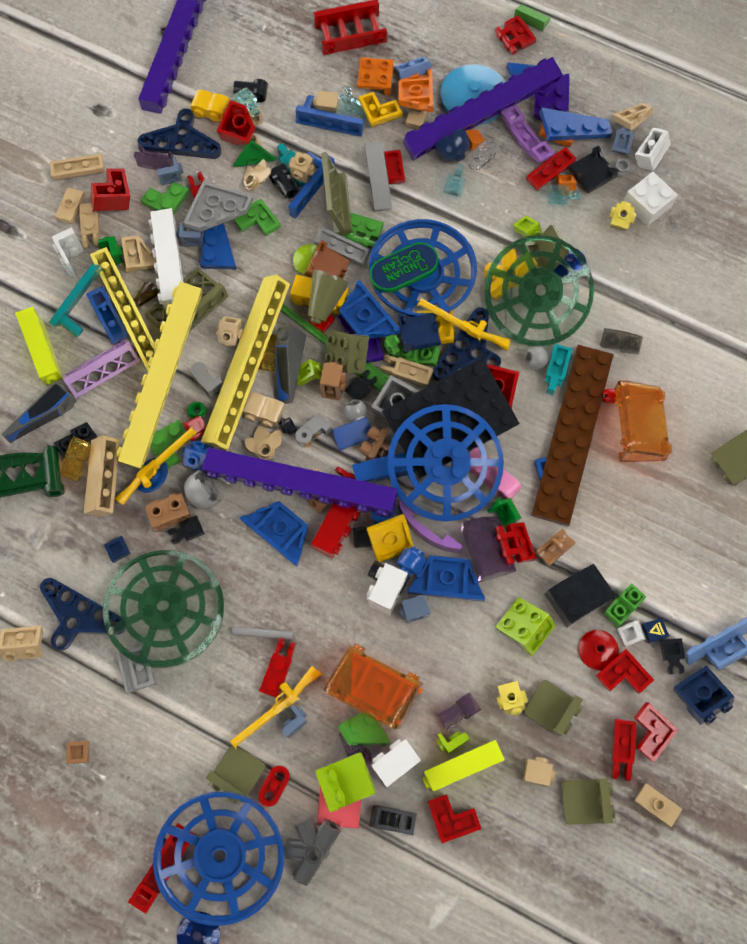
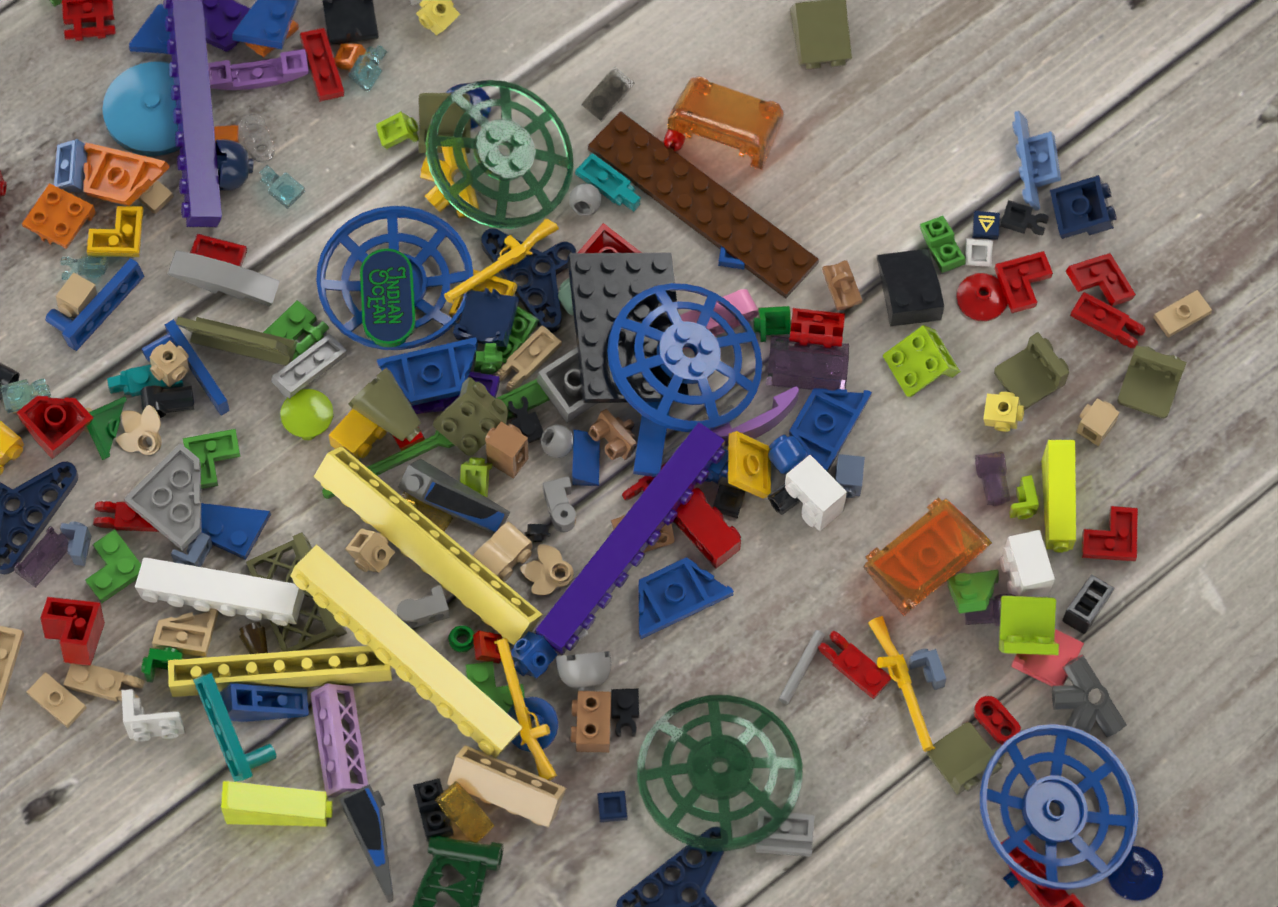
camera: 70 degrees left, 5 degrees down
dark orange piece [304,240,350,279] -> none

